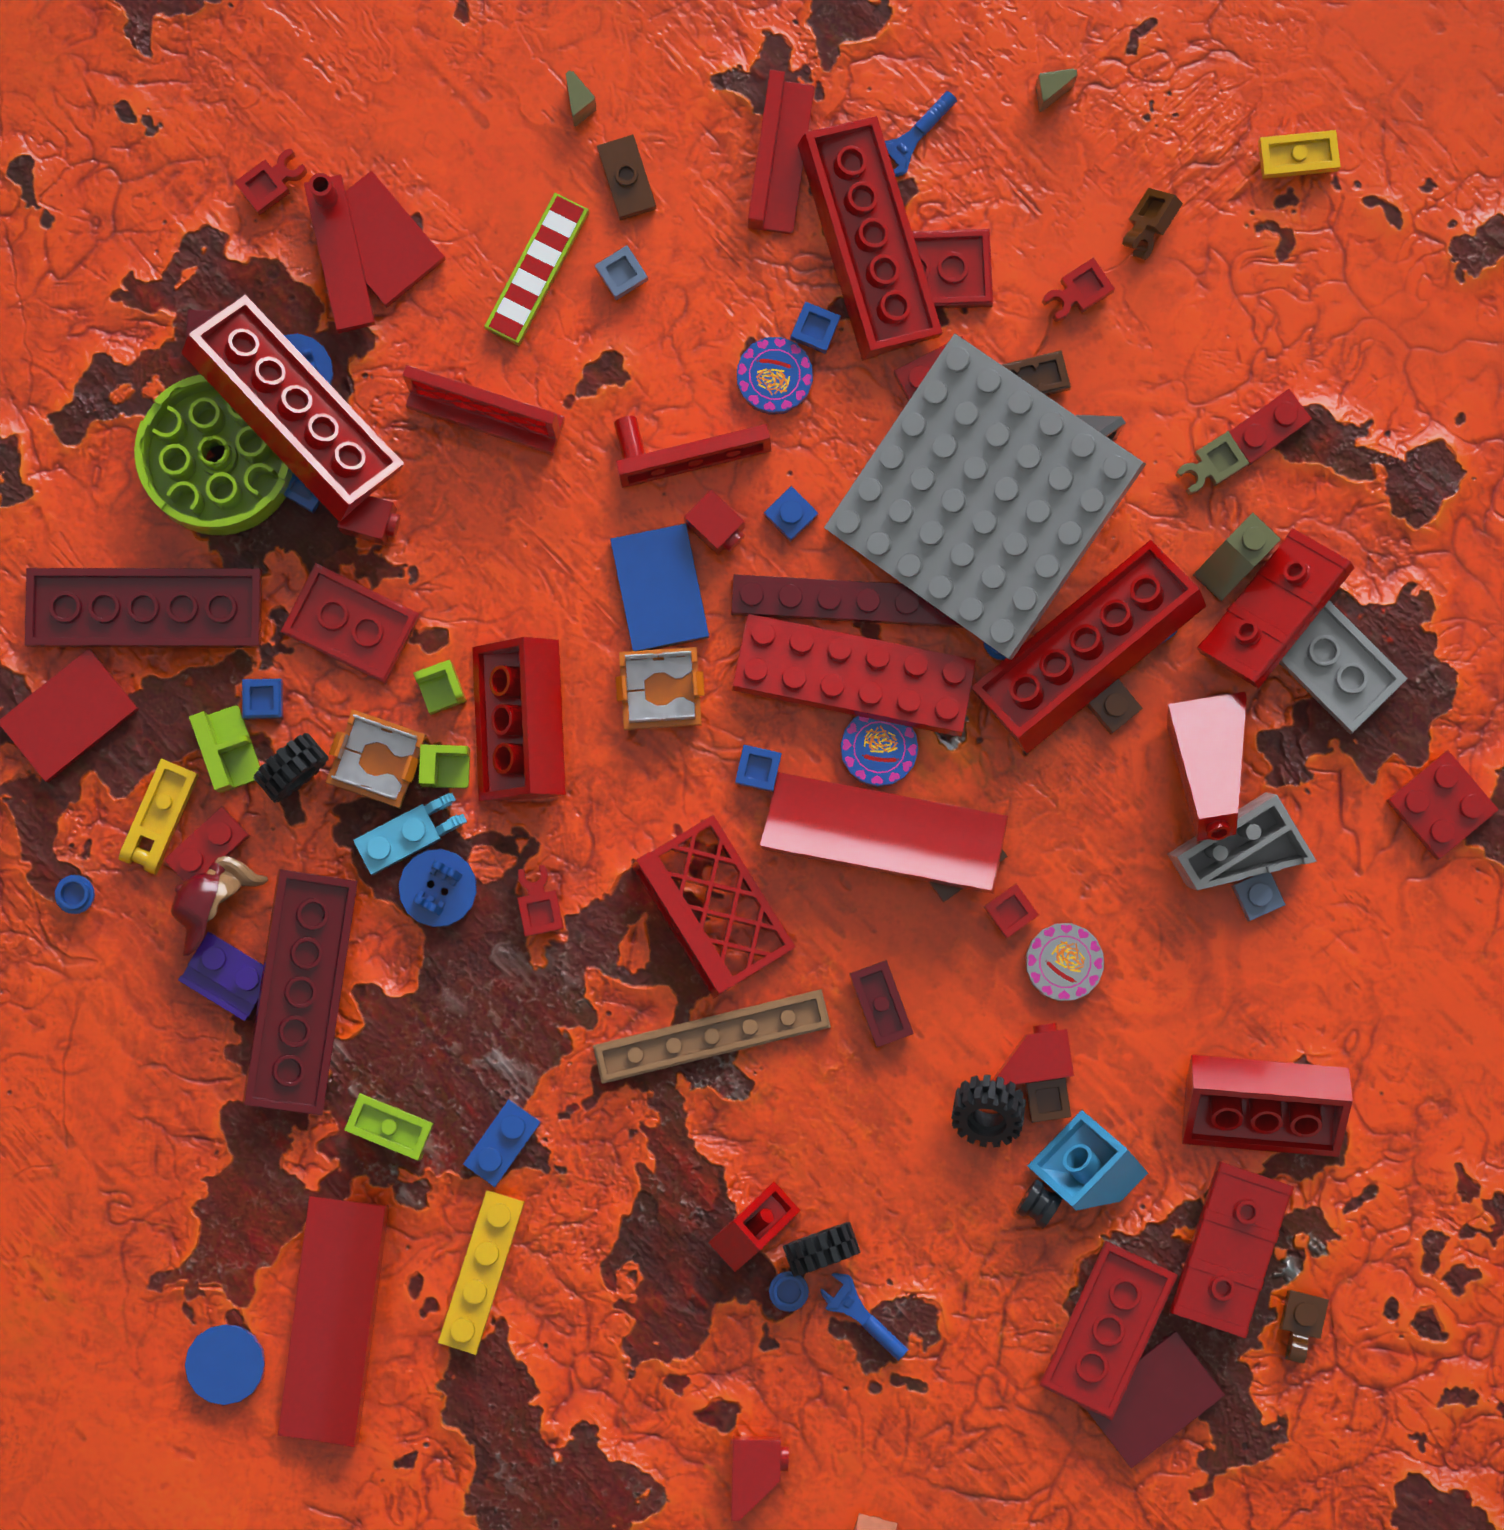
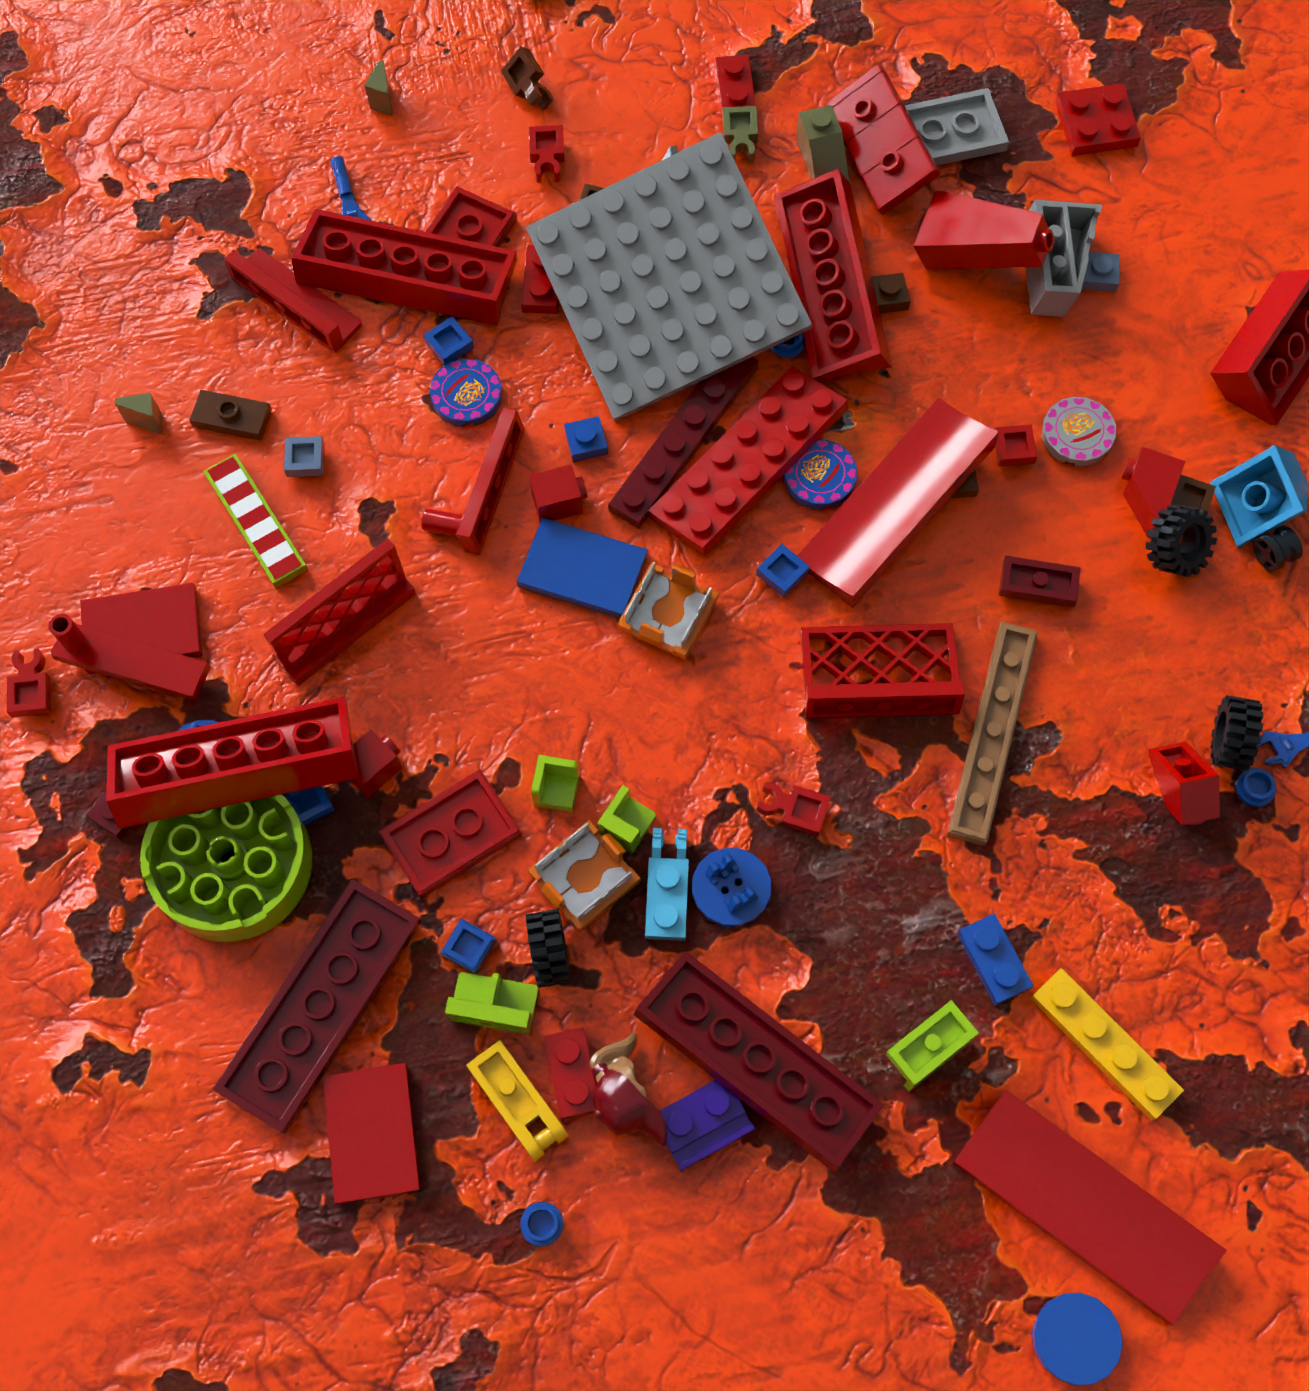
camera: 55 degrees left, 15 degrees down
red slope [472,637,566,801] -> none

